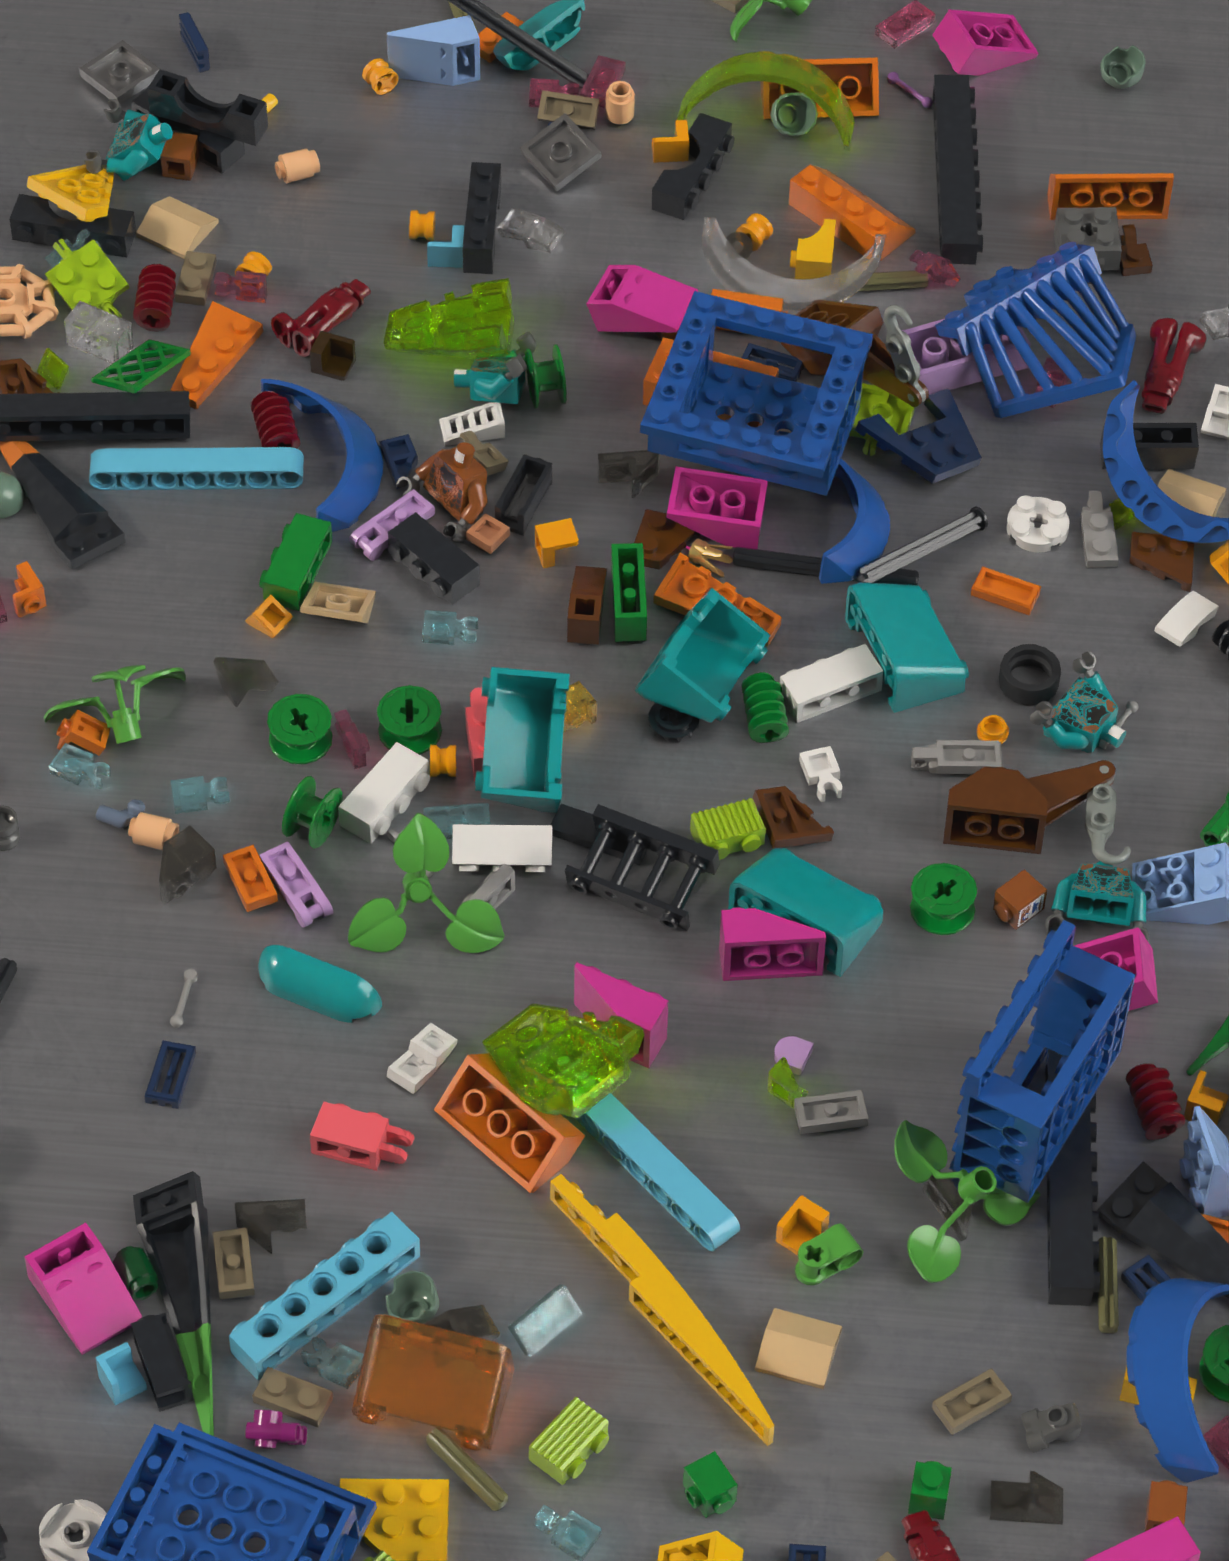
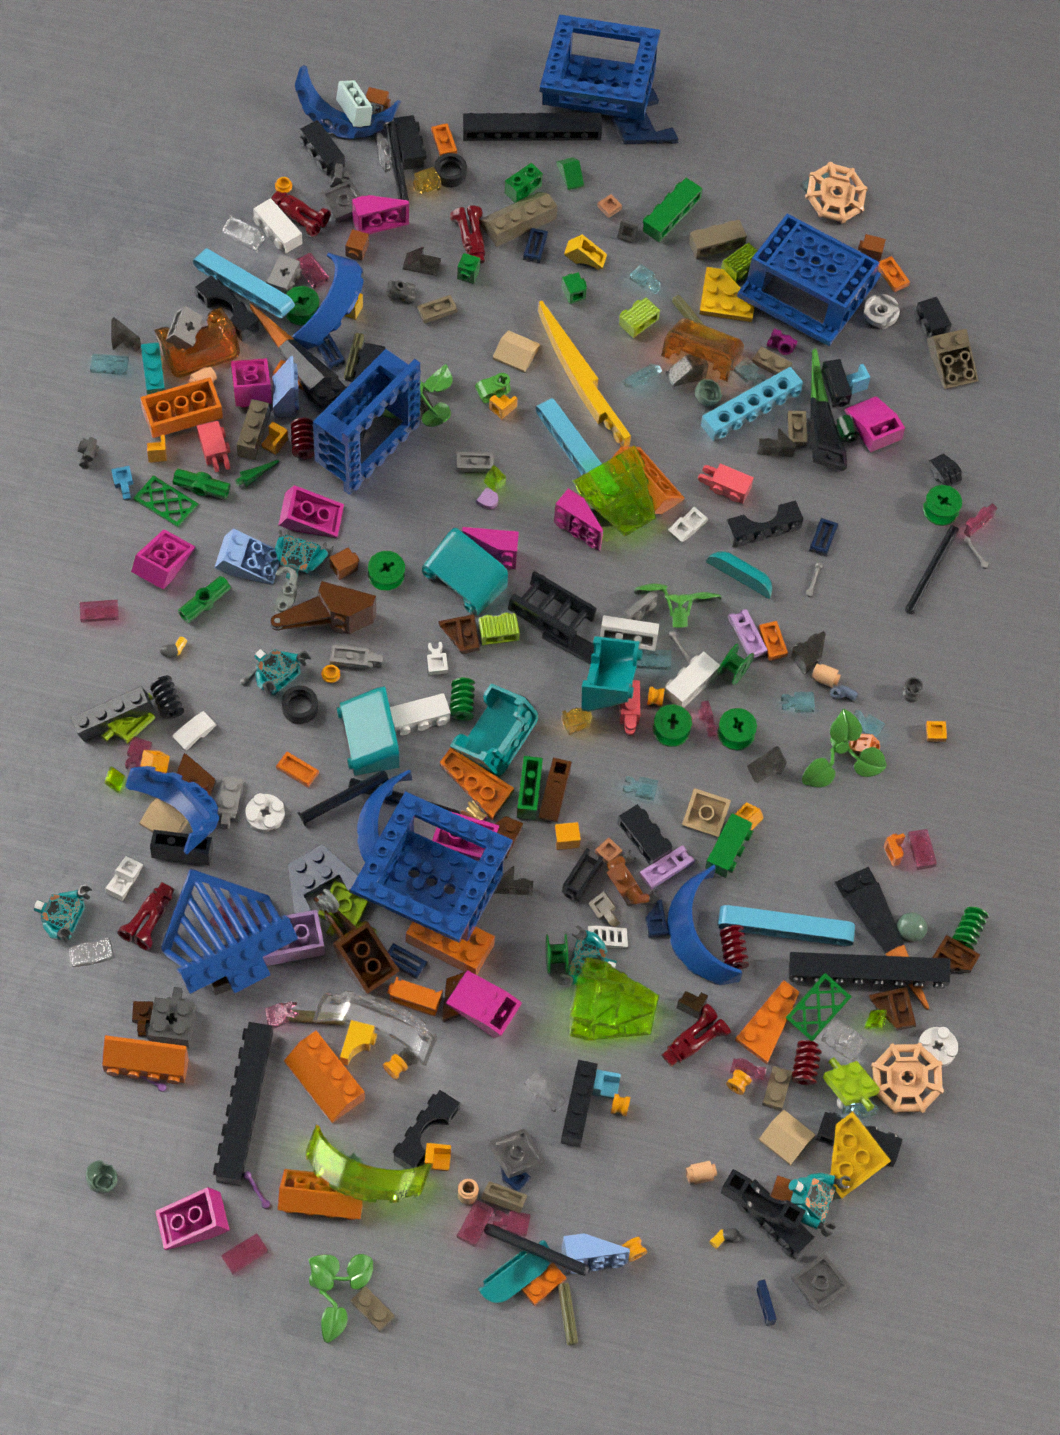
camera: 175 degrees left, 10 degrees up
none -> black arch [725,500,804,547]

